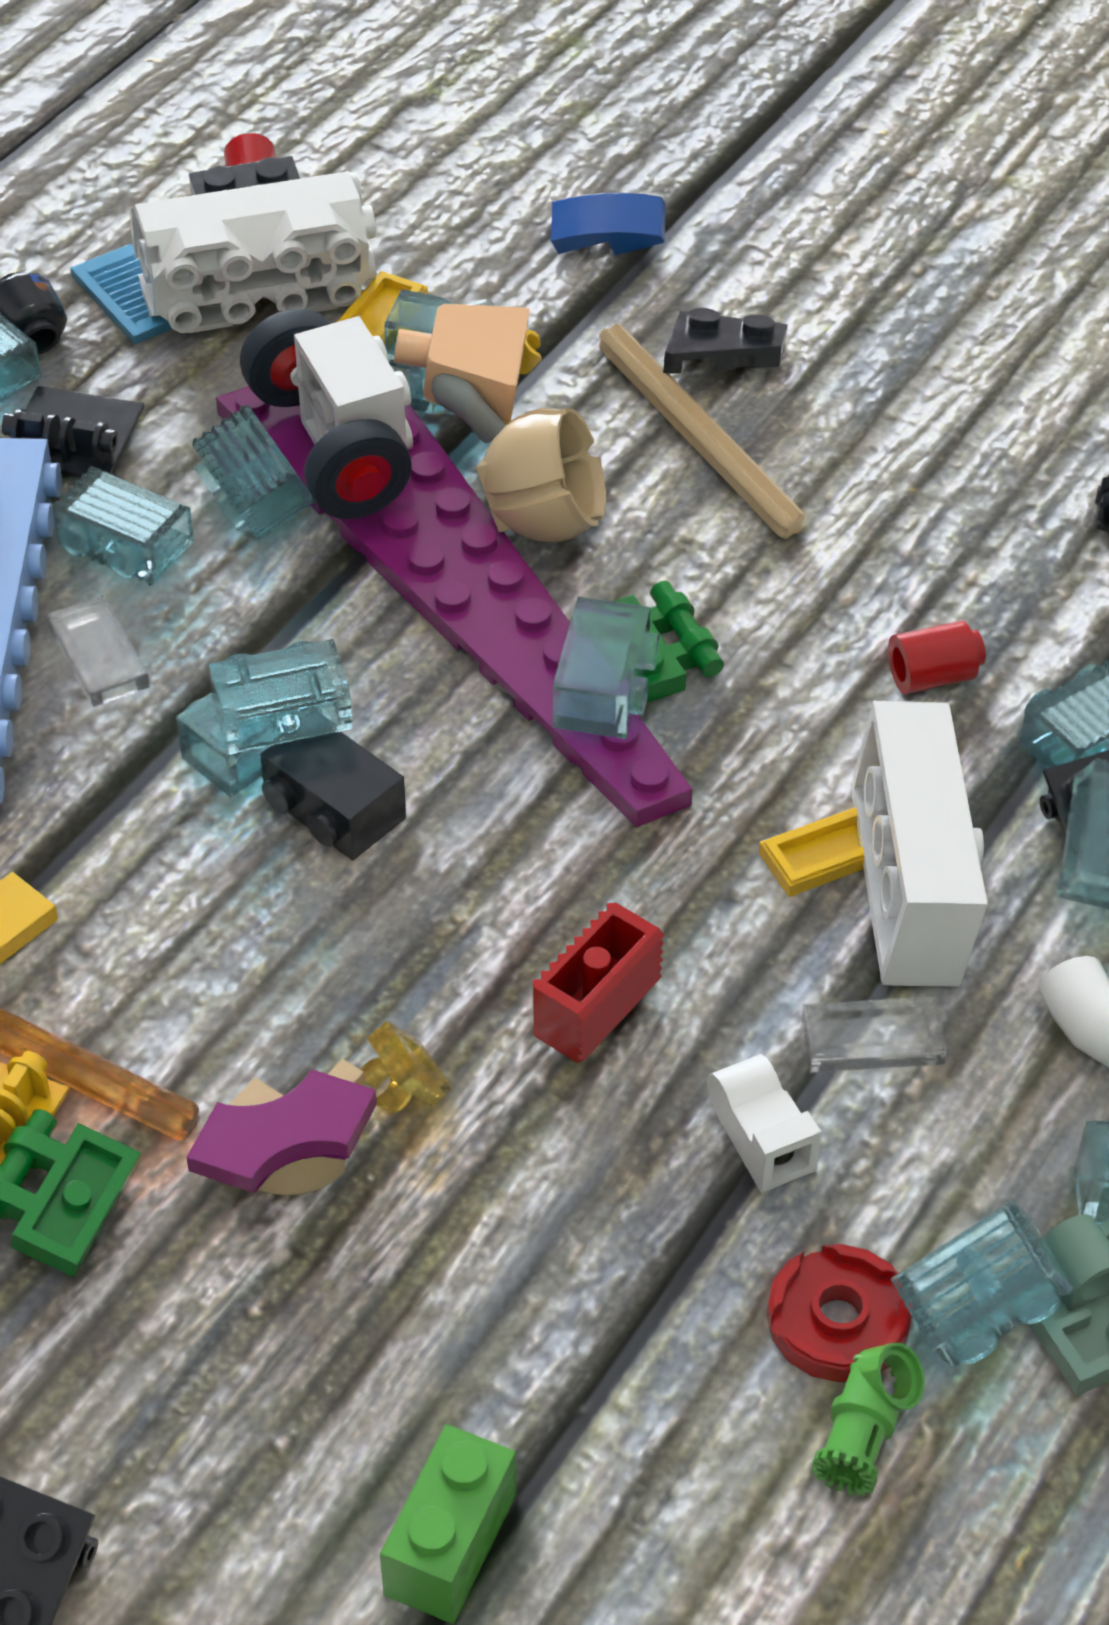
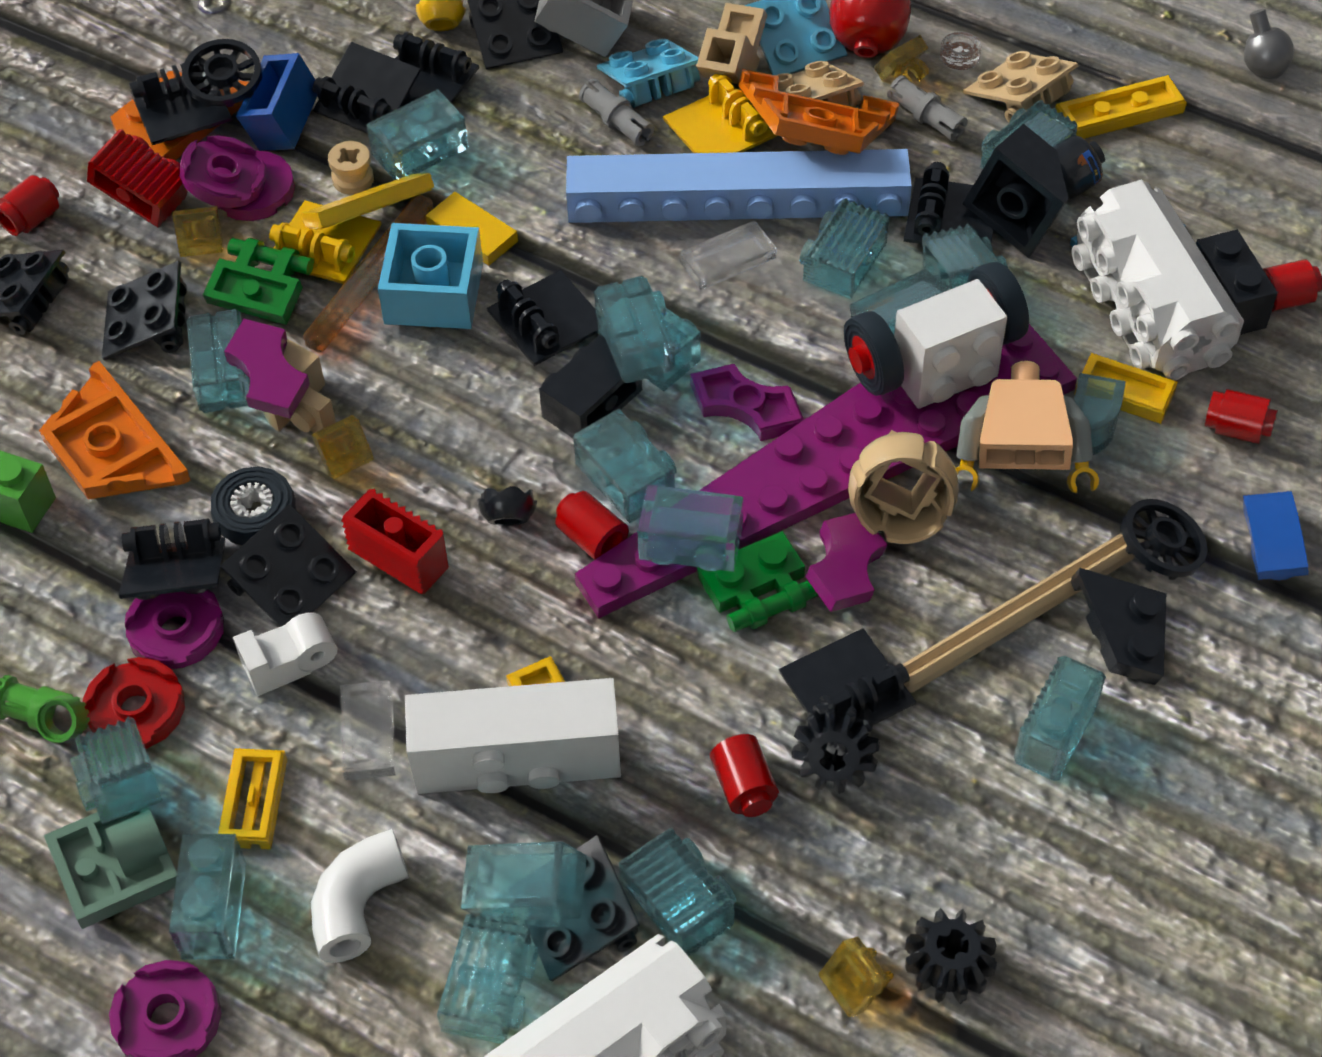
camera: 90 degrees right, 5 degrees up
none -> orange wing [39,361,191,500]
none -> black hinge [102,260,187,360]
none -> black hinge [119,518,226,600]
none -> magenta tile [124,590,224,669]
none -> clear light blue brick [187,309,250,413]
none -> black bush [211,466,296,545]
none -> yellow tile [217,748,287,850]
none -> black hinge [220,504,357,627]
none -> medium azure brick [378,223,483,329]
none -> black plate [477,486,537,526]
none -> black hinge [487,270,609,366]
none -> red brick [555,491,629,560]
none -> clear light blue brick [573,409,677,524]
none -> magenta tile [690,364,804,441]
none -> black hinge [779,628,916,747]
none -> black gear [792,703,880,794]
none -> magenta tile [805,513,887,612]
none -> clear light blue brick [922,224,1008,293]
none -> black slope [962,123,1068,258]
none -> clear light blue brick [1014,656,1106,781]
none -> black wheel [1120,499,1208,580]
none -> red brick [1205,389,1278,444]

